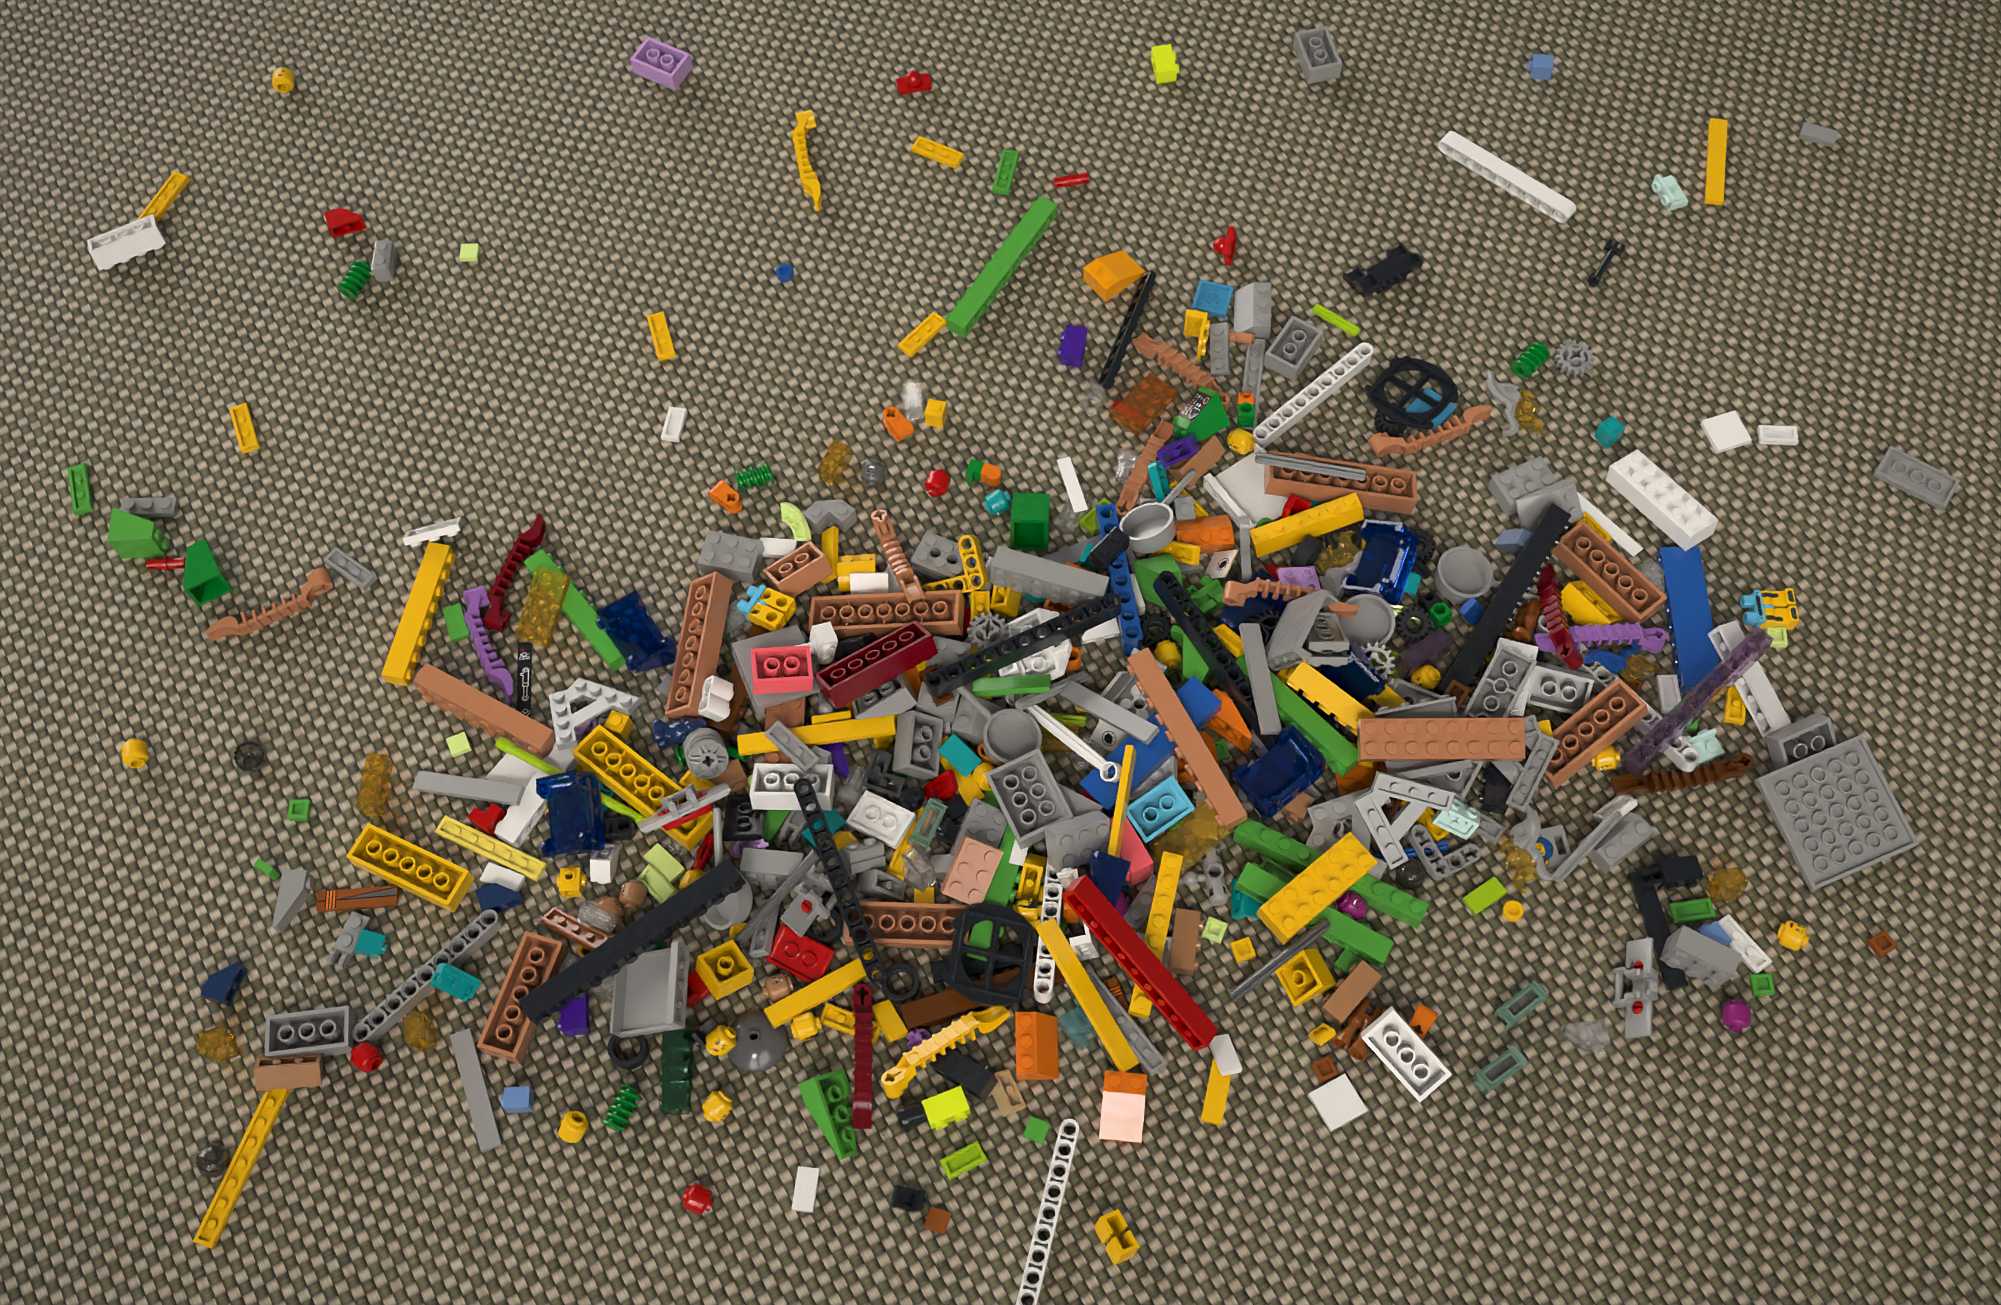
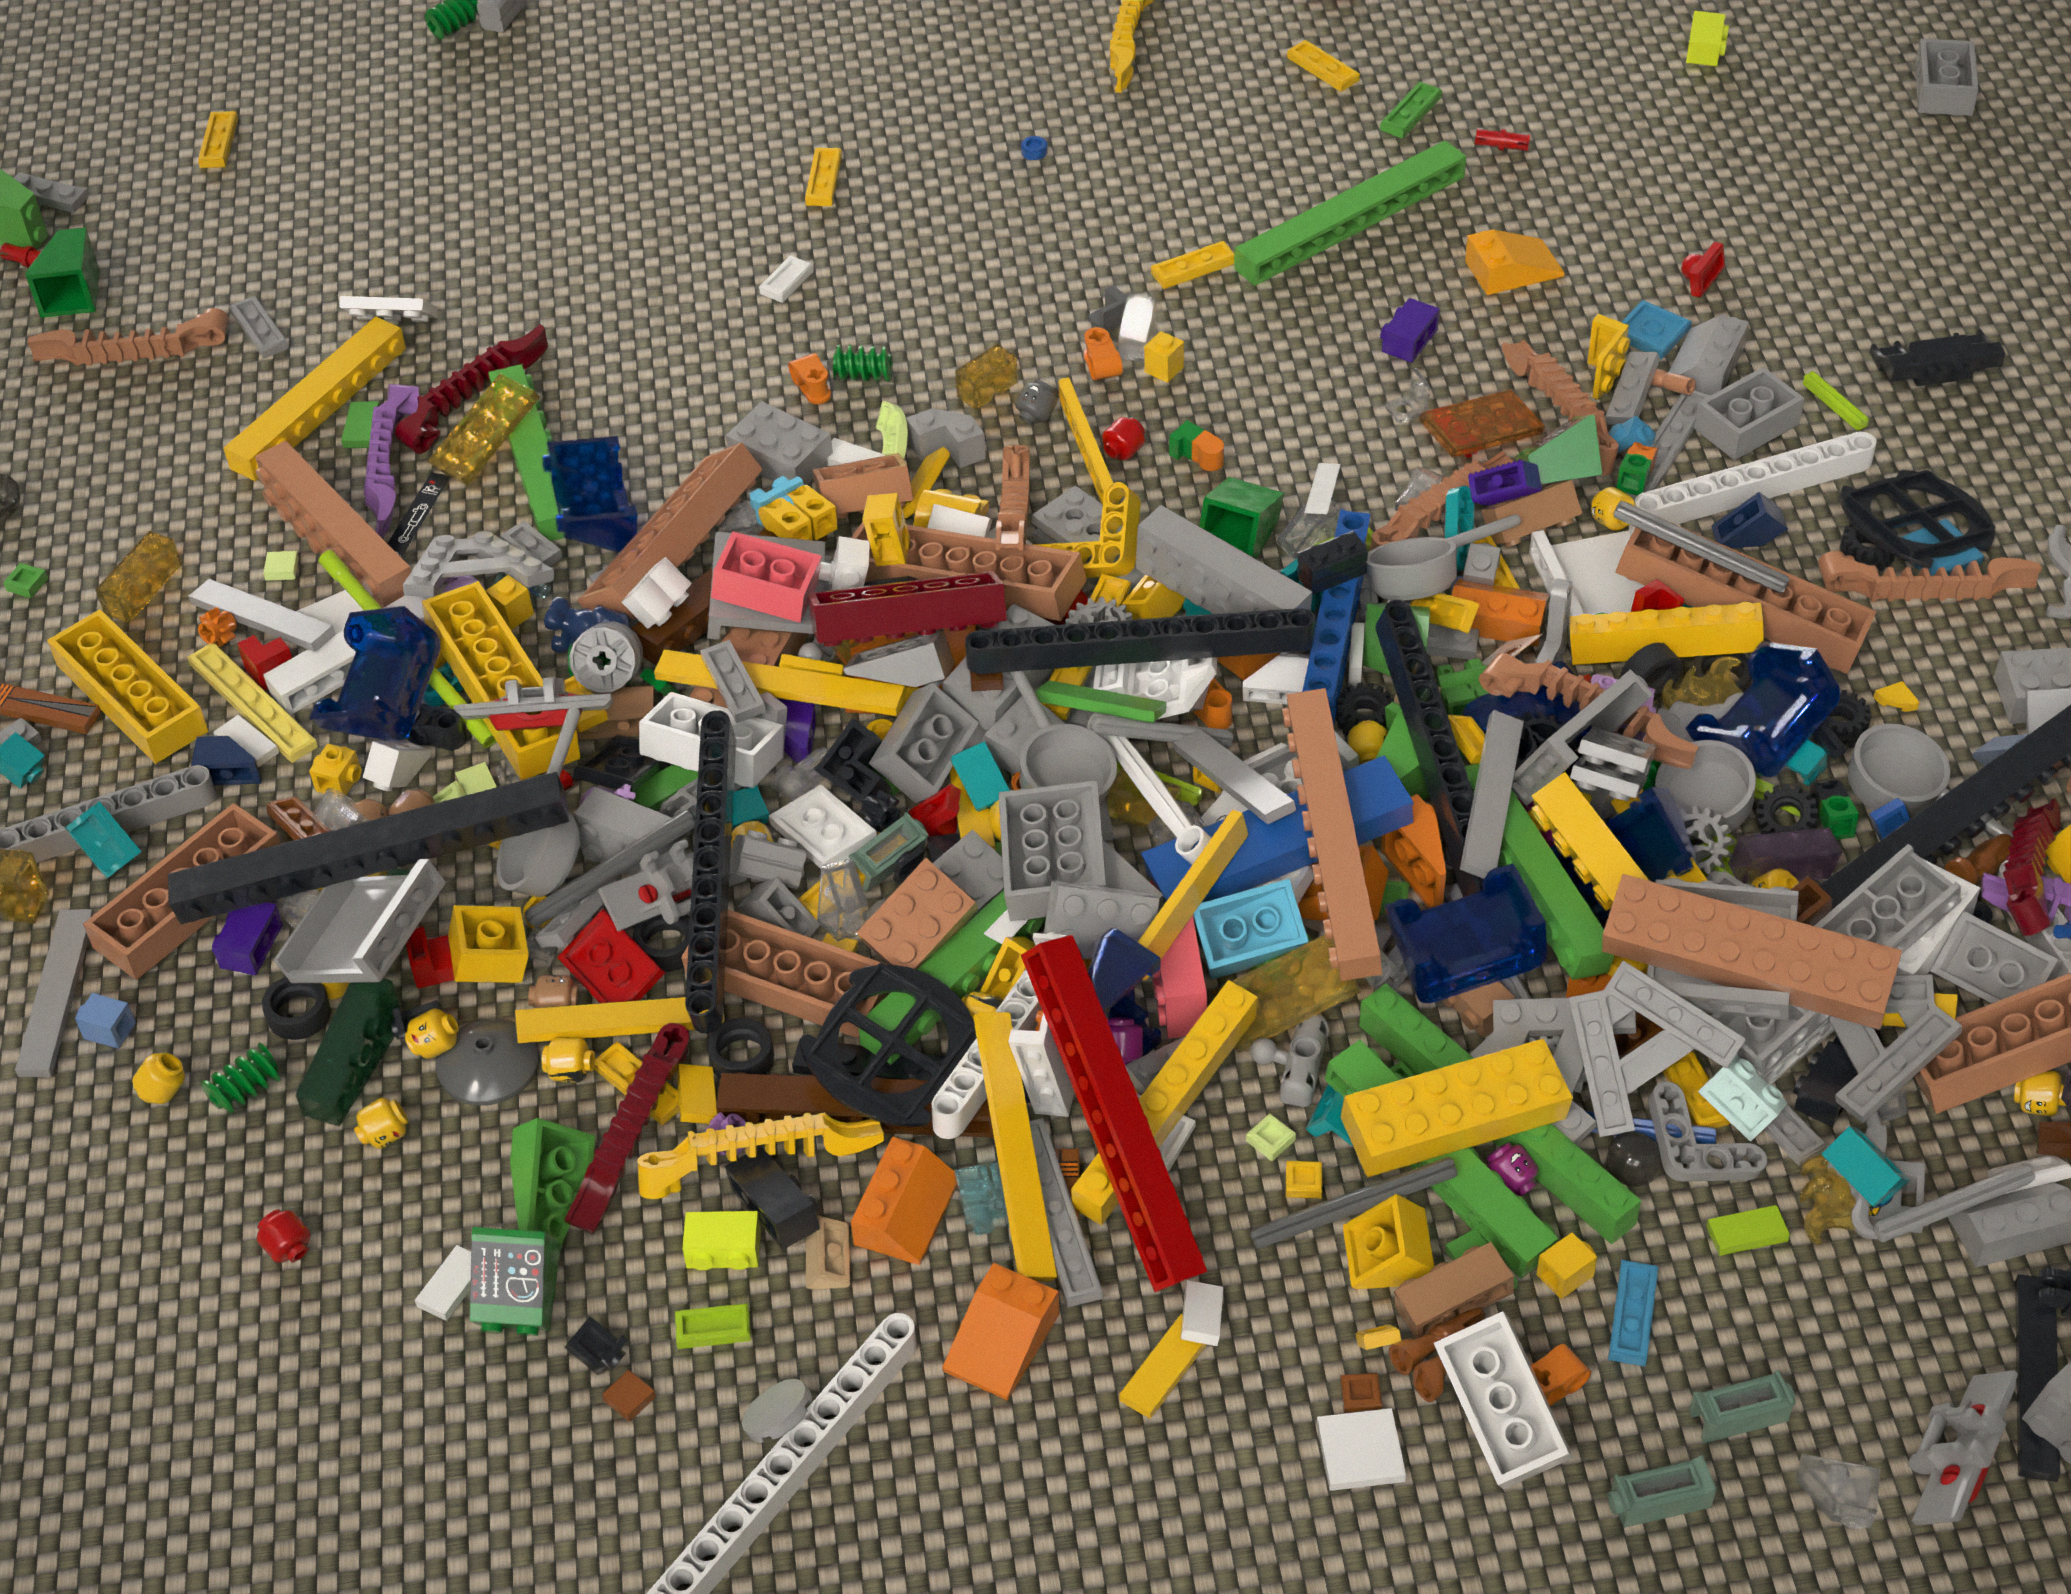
camera: 20 degrees right, 15 degrees down
yellowish green tile [459,244,480,262] -> none
black piece [896,1101,928,1133] -> none
teal head [983,489,1012,516] -> none
bright green tile [1023,1116,1050,1145] -> none
yellow piece [1093,1209,1140,1266] -> none
black plate [1096,270,1157,392] -> none
medium nougat brick [1168,908,1204,976] -> none
yellow tile [1502,900,1524,922] -> none
none -> orange gear [198,607,237,647]
none -> slope [470,1227,561,1336]
none -> light grey plate [500,521,563,566]
none -> light grey tile [742,1379,812,1443]
none -> yellow brick [862,493,911,566]
none -> yellow tile [1058,377,1113,505]
none -> dark grey panel [1088,285,1131,332]
none -> yellow brick [1536,1233,1597,1299]
none -> dark azure bracket [1608,415,1656,454]
none -> dark azure tile [1608,1260,1658,1367]
none -> dark blue slope [1711,492,1788,549]
none -> teal hinge [1822,1126,1910,1207]
none -> yellow tile [1873,681,1920,712]

